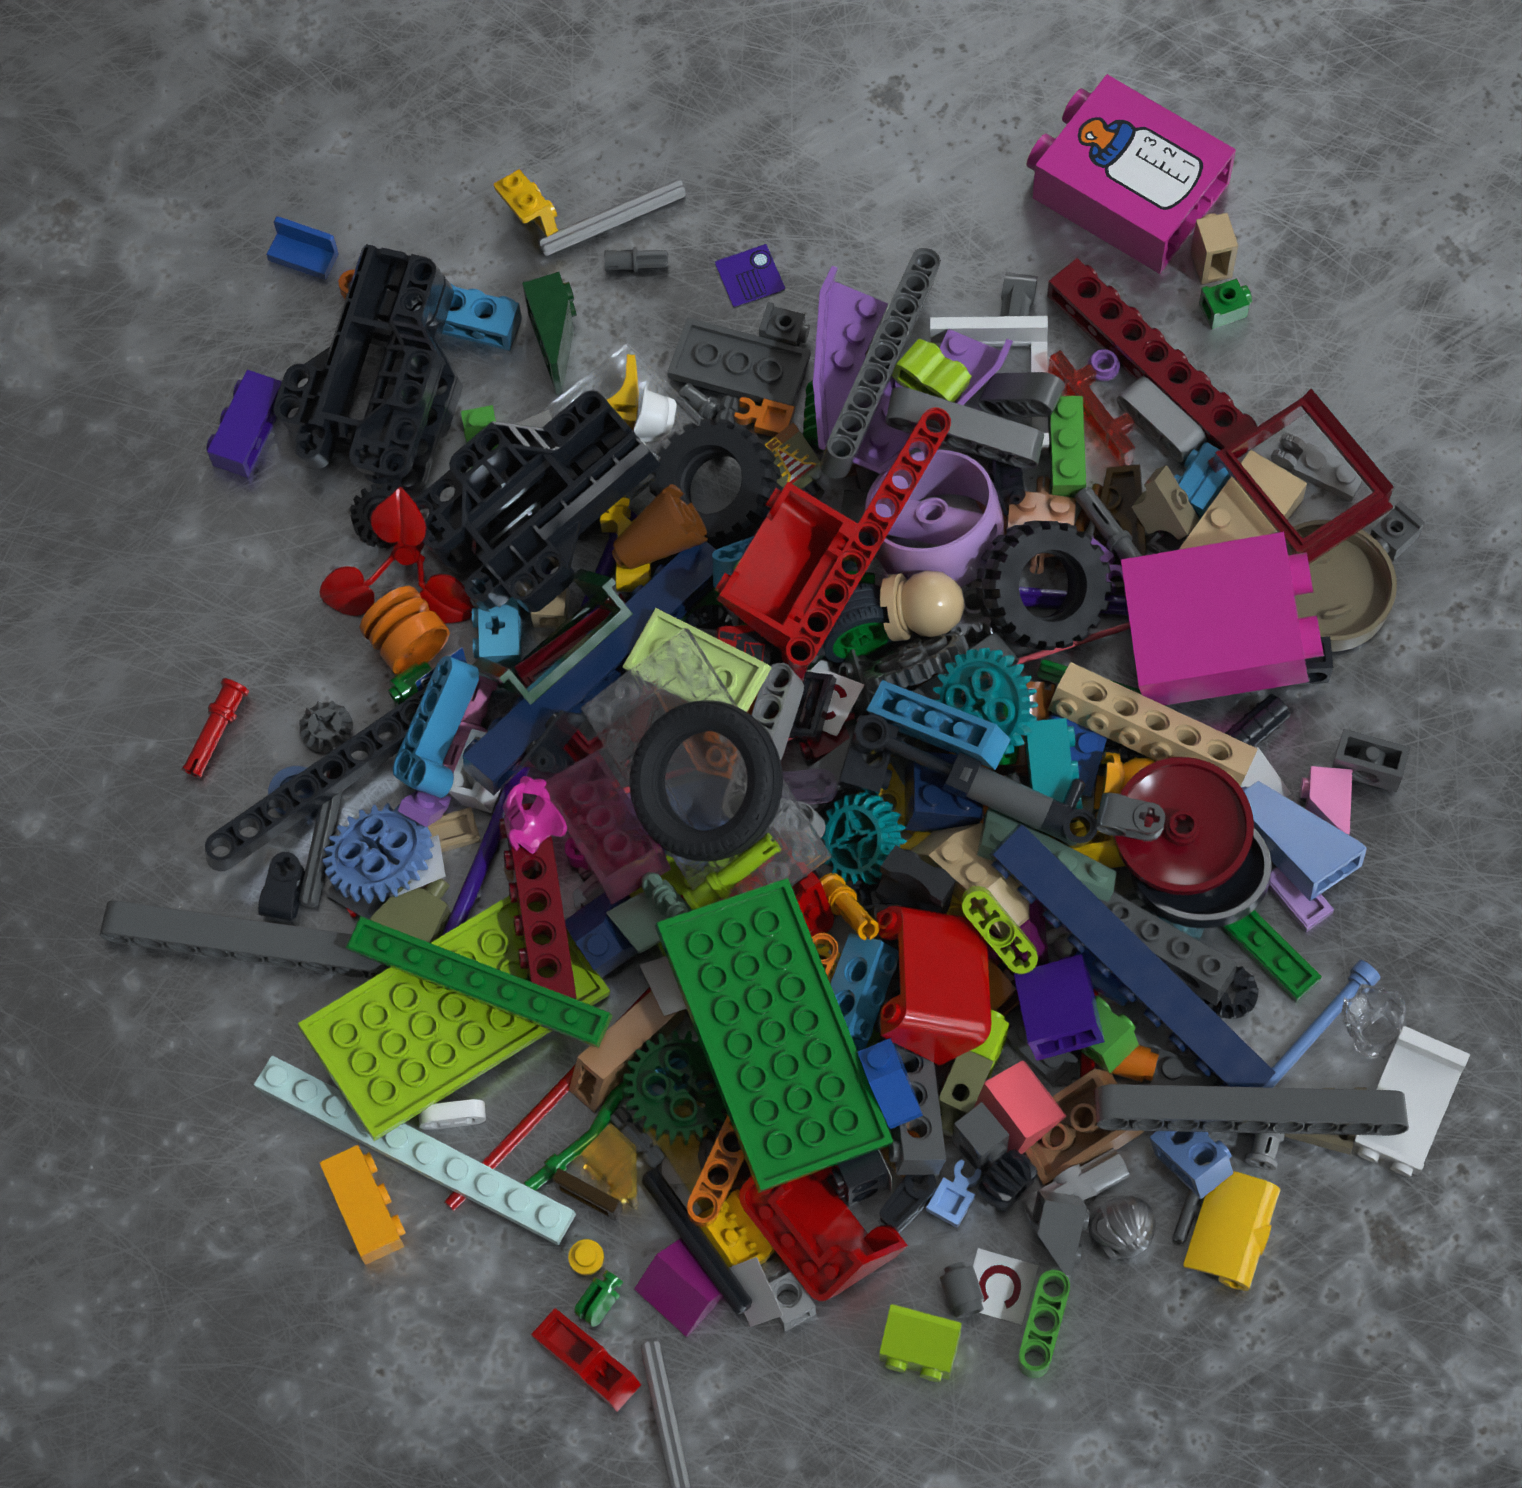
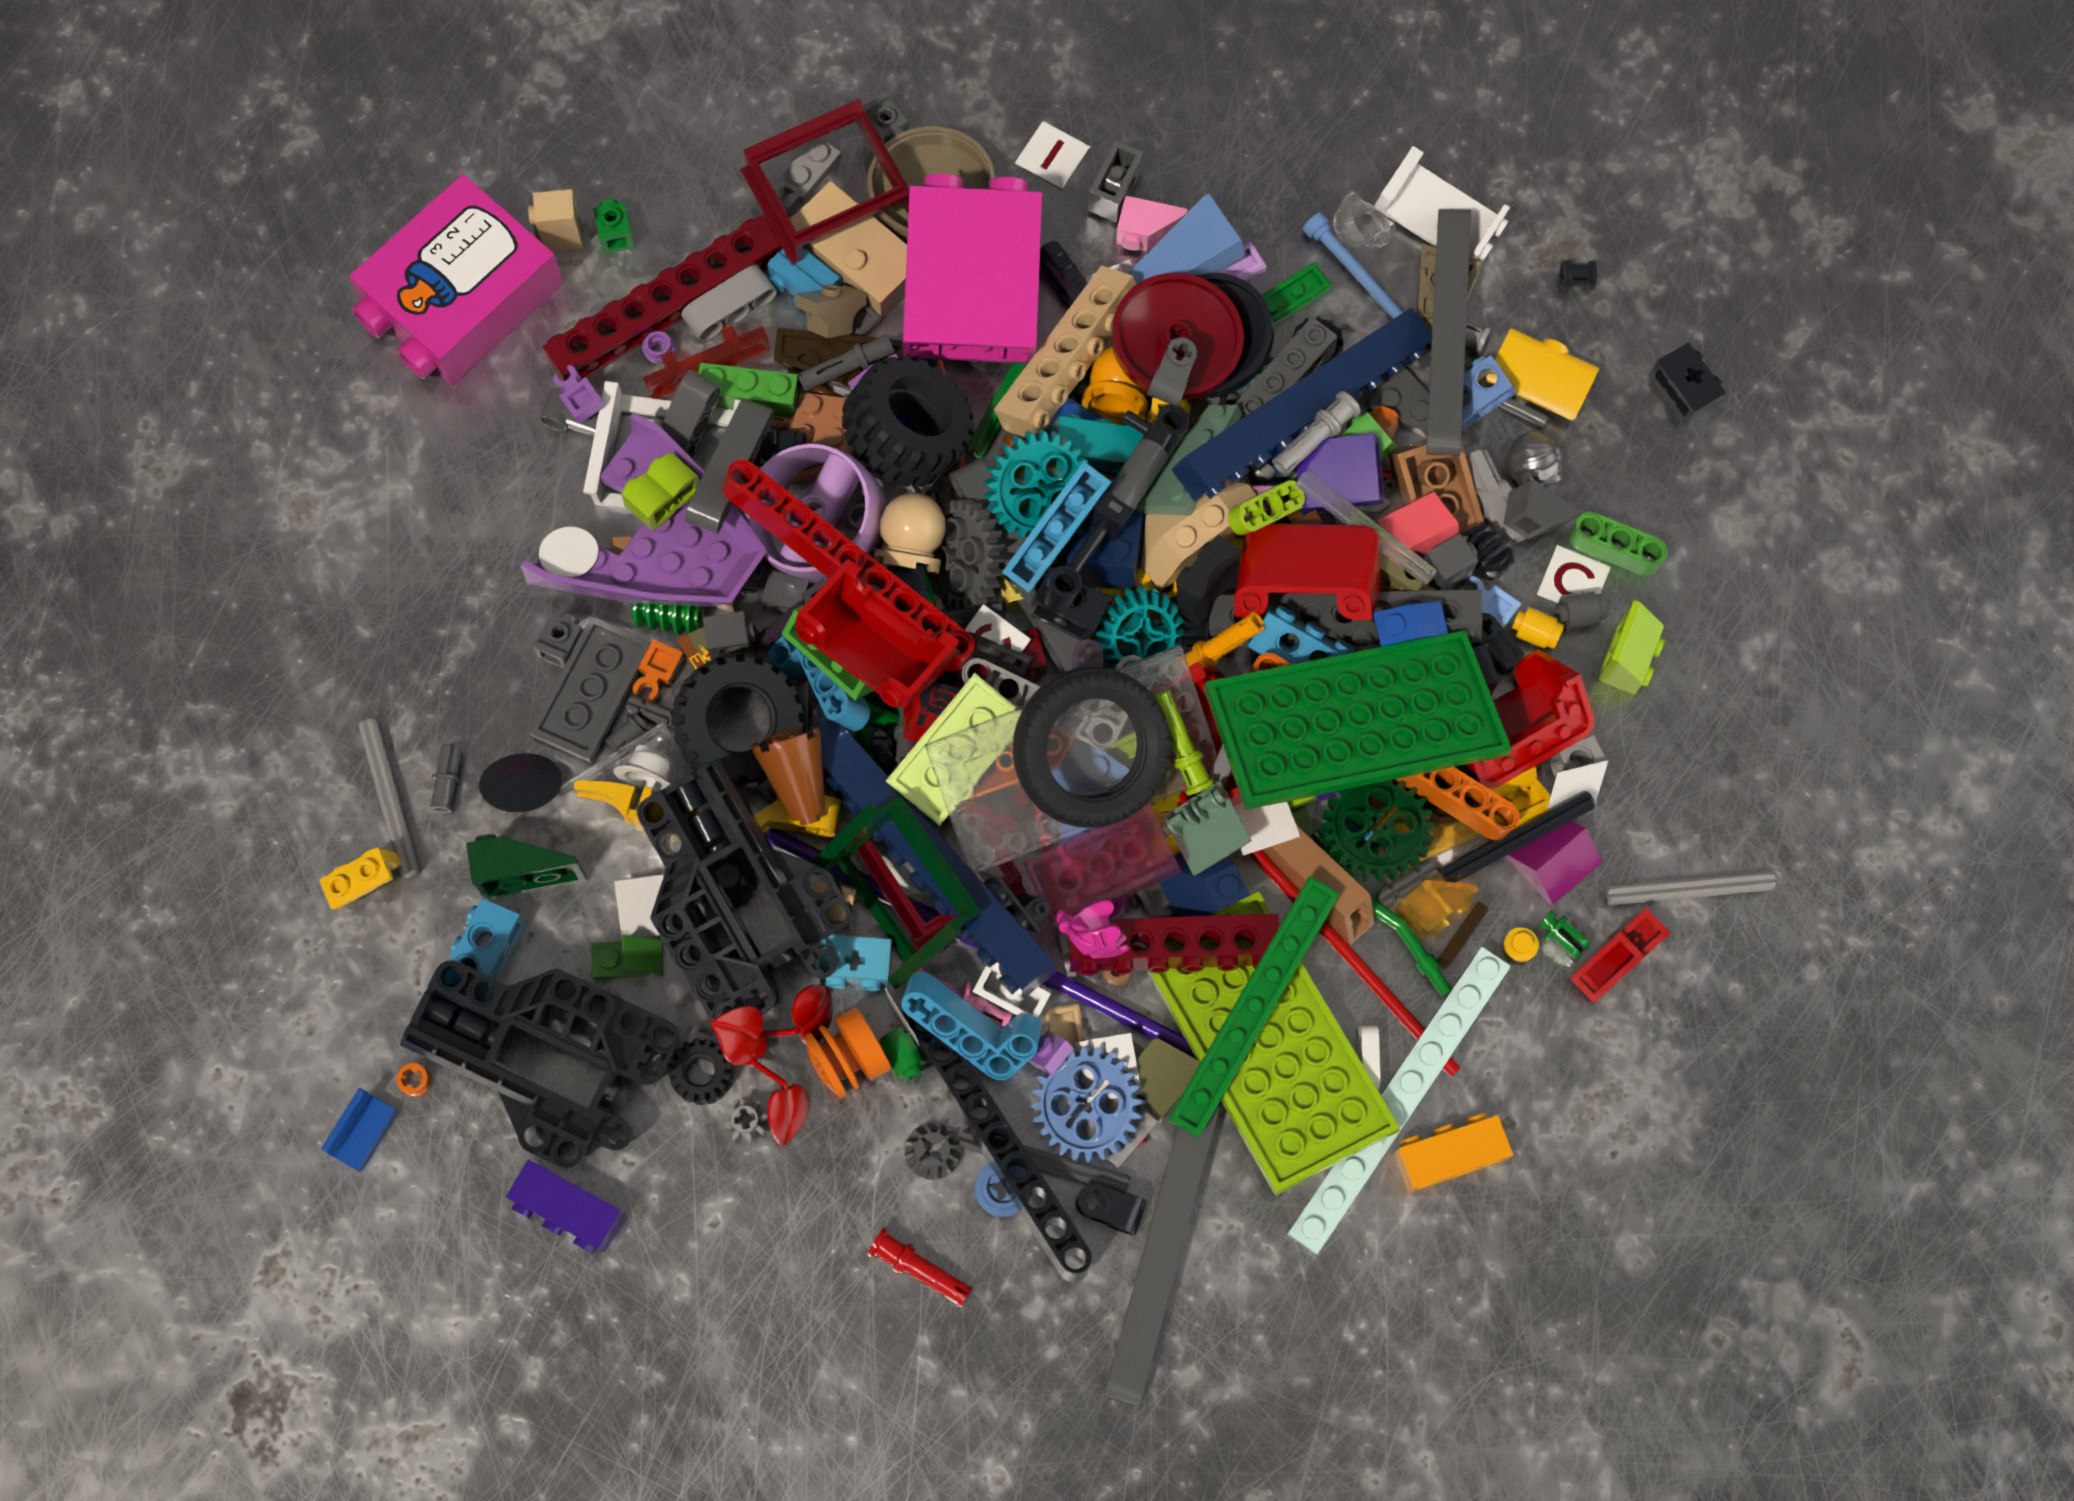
camera: 90 degrees left, 5 degrees up
dark purple sticker [715,244,786,307] -> none
dark grey beam [820,248,941,479] -> none
none -> black shield [479,753,562,813]
none -> white sticker [539,527,598,578]
none -> medium lavender plate [552,365,606,424]
none -> dark grey brick [703,611,756,660]
none -> light grey gear [724,1098,768,1144]
none -> white sticker [1015,121,1090,189]
none -> light grey pin [1272,391,1361,476]
none -> clear axle [1296,471,1437,585]
none -> yellow brick [1512,606,1564,649]
none -> black bush [1559,260,1597,290]
none -> black brick [1650,342,1726,425]

